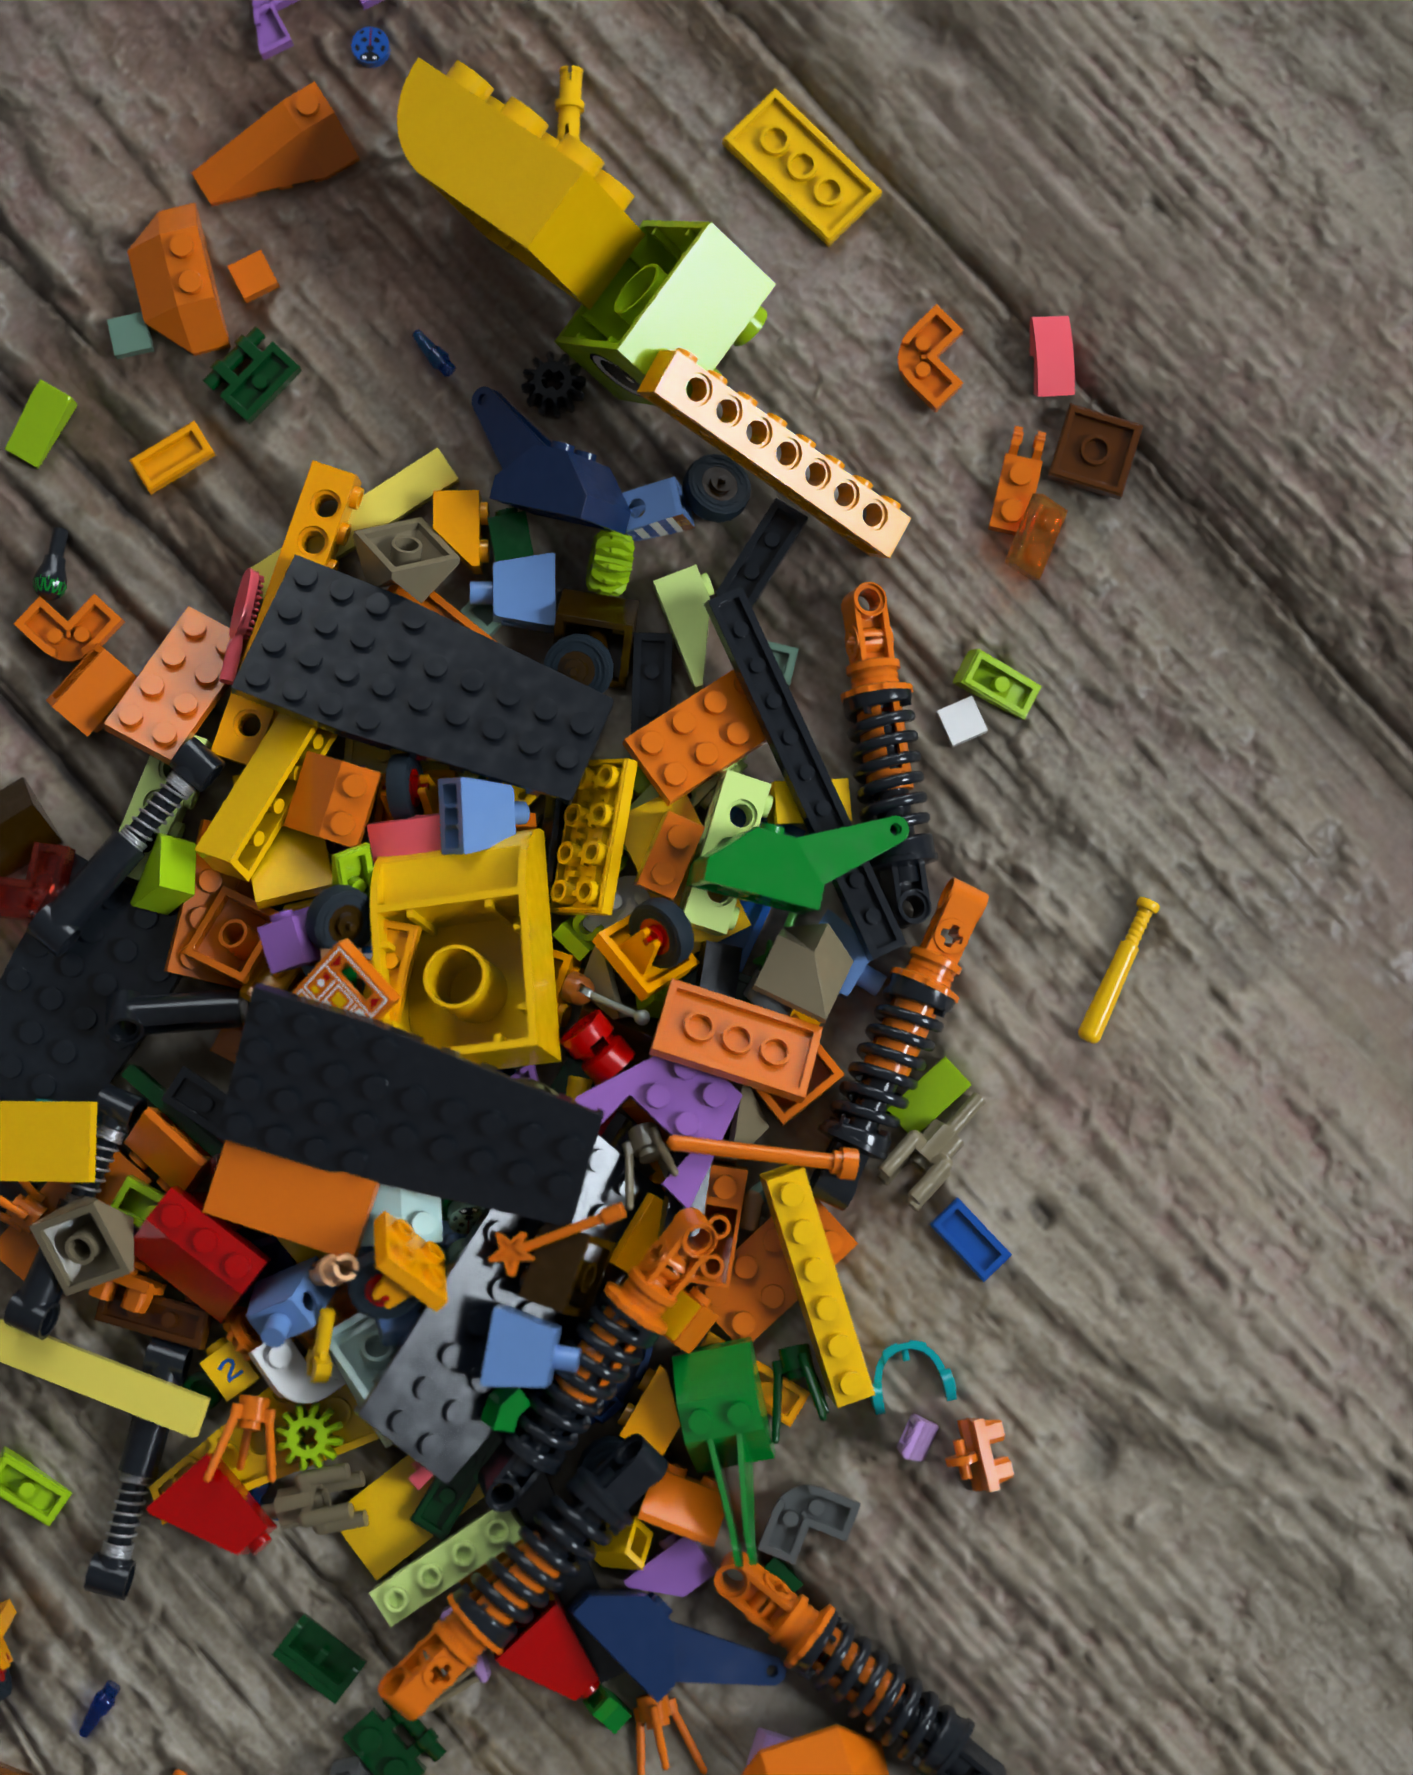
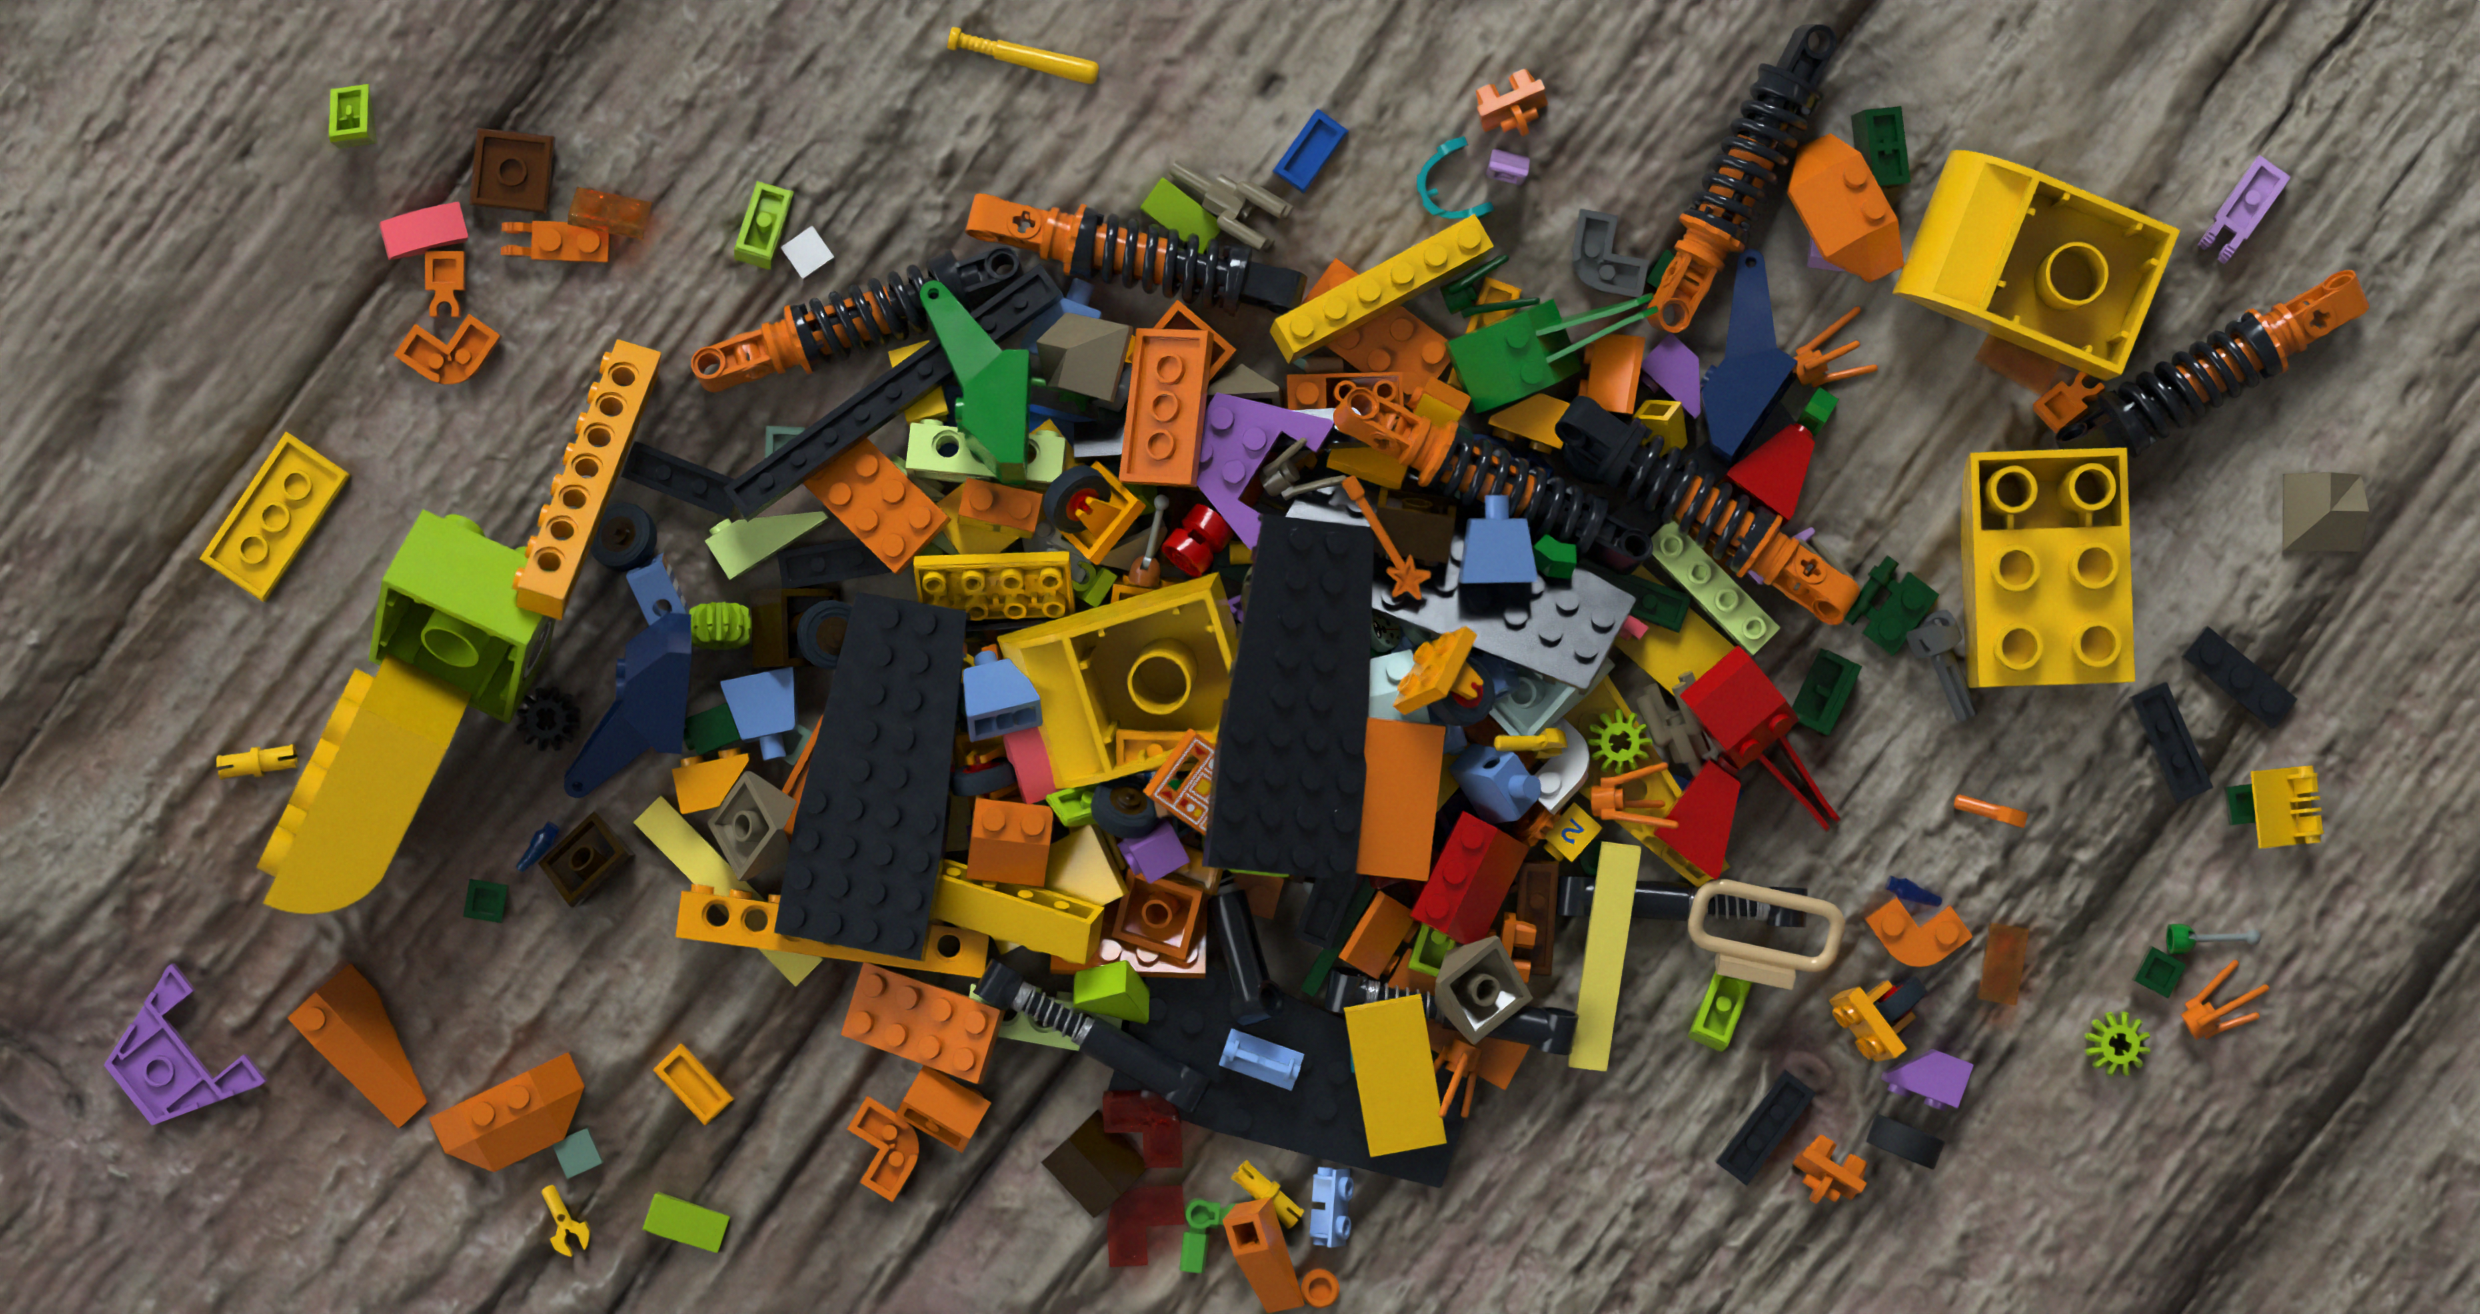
camera: 100 degrees left, 5 degrees up
black piece [33,527,68,601] -> none
dark green plate [202,326,302,425] -> none
coral piece [219,568,264,685] -> none
orange tile [227,250,280,304] -> none
light nougat pin [309,1254,359,1287] -> none
blue tile [351,27,390,68] -> none
orange piece [667,1135,859,1181] -> none
none -> lime slope [329,84,378,149]
none -> orange plate [425,251,466,318]
none -> dark green plate [463,878,510,923]
none -> dark brown slope [538,811,635,908]
none -> yellow bar [541,1185,591,1257]
none -> light blue hinge [1219,1028,1304,1091]
none -> red slope [1679,645,1841,833]
none -> tan bar [1688,879,1845,990]
none -> orange plate [1864,897,1973,967]

